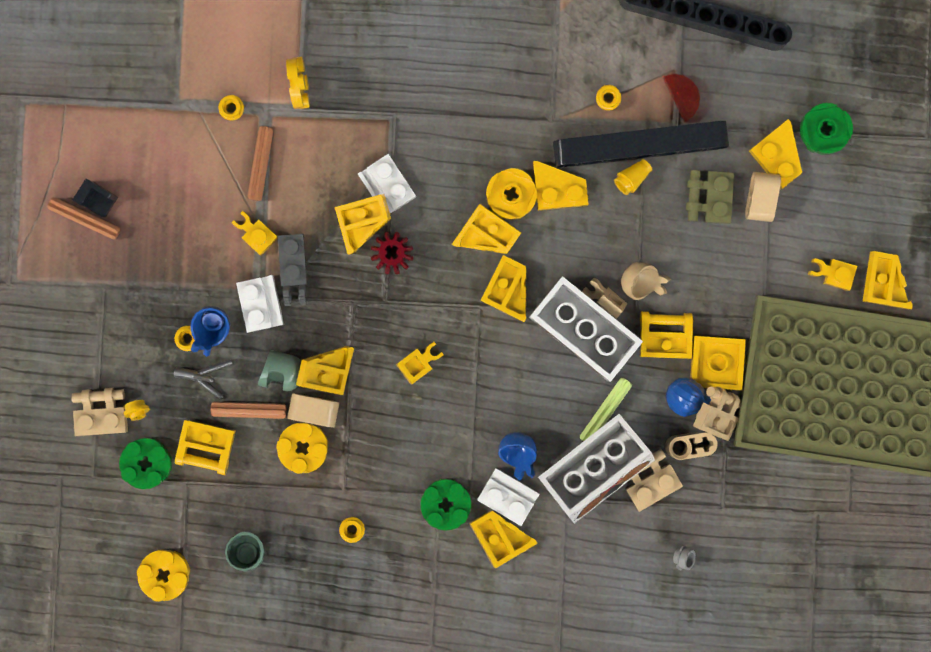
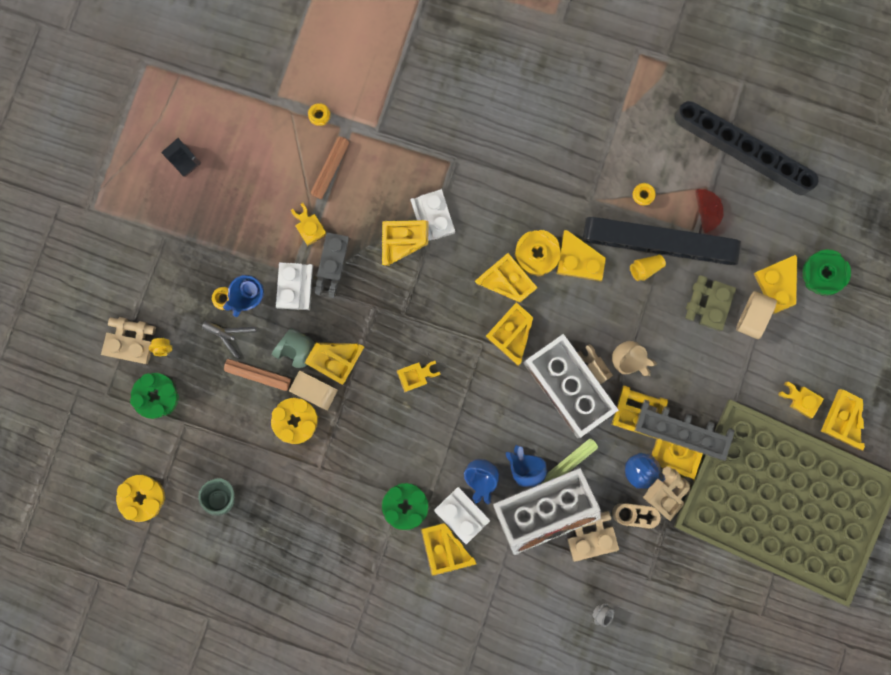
camera: 20 degrees right, 5 degrees down
nougat axle [48,197,120,240] -> none
yellow plate [175,420,236,475] -> none
yellow plate [286,56,310,109] -> none
yellow plate [339,517,365,543] -> none
dark red gear [371,232,413,275] -> none
none -> blue piece [506,445,547,487]
none -> dark grey hinge [634,400,735,461]

